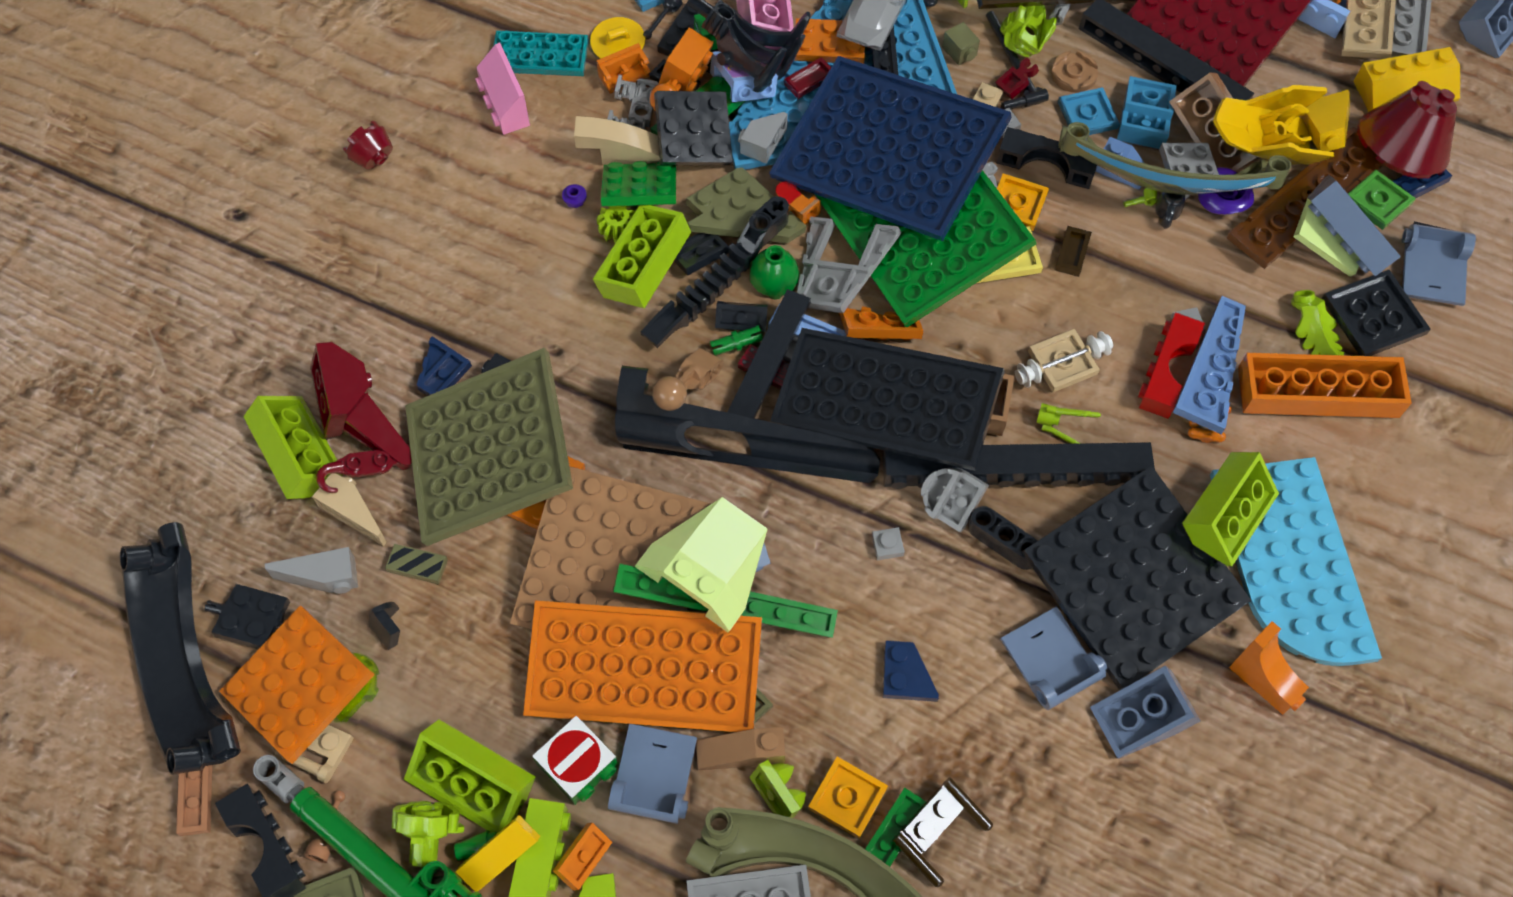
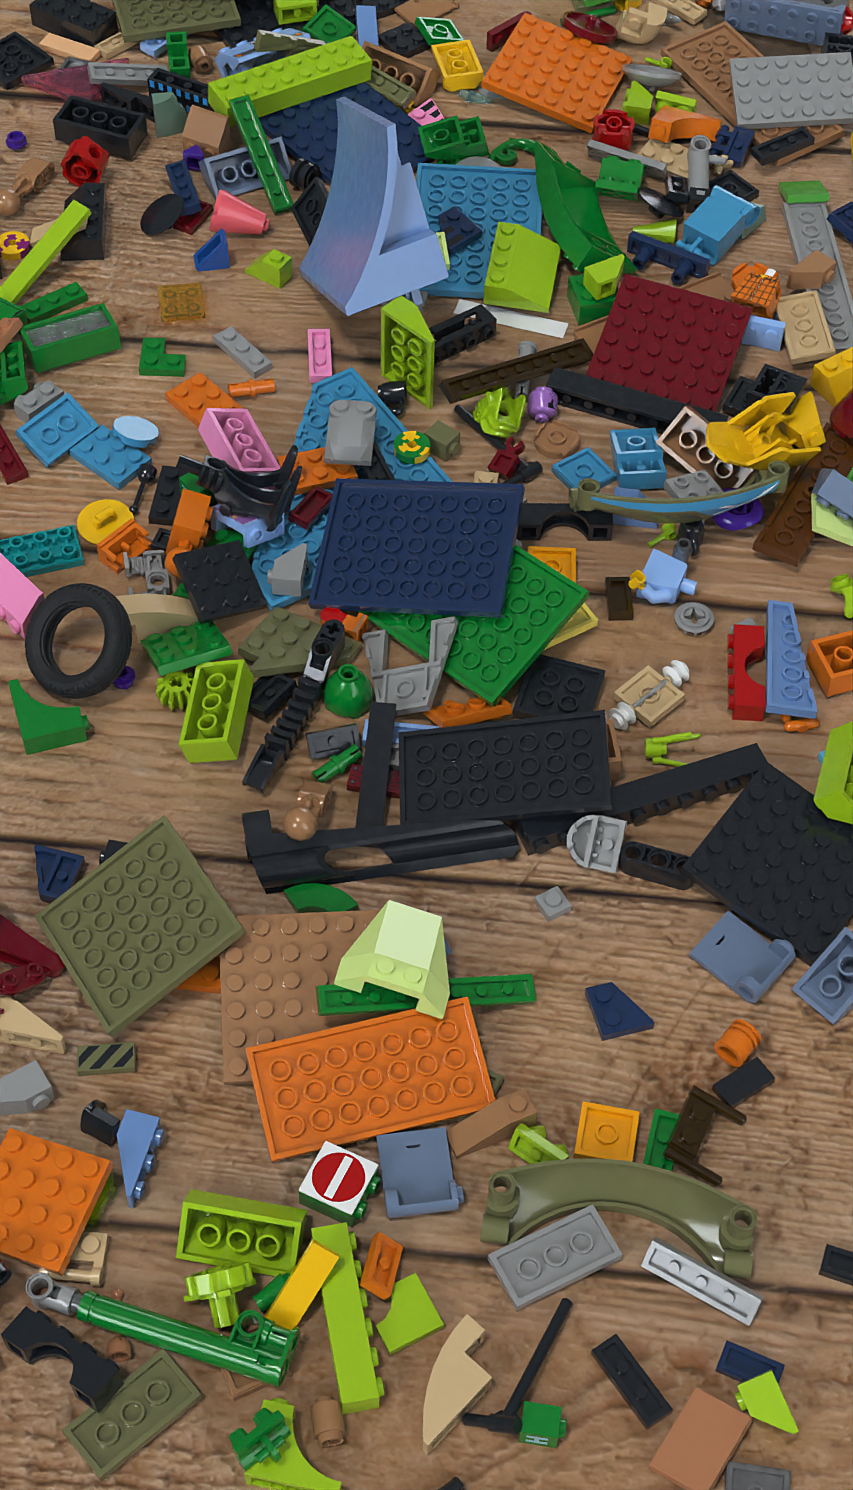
camera: 20 degrees left, 10 degrees down
none -> green arch [8,679,90,755]
none -> black tyre [25,583,132,699]
none -> medium blue slope [117,1109,165,1208]
none -> green tile [284,883,358,913]
none -> piece [393,431,430,464]
none -> black plate [513,654,606,718]
none -> medium lavender head [527,387,558,422]
none -> light blue torso [629,538,698,604]
none -> light grey gear [674,602,714,636]
none -> black tile [712,1057,775,1108]
none -> orange piece [714,1019,762,1067]
none -> black bracket [722,364,808,416]

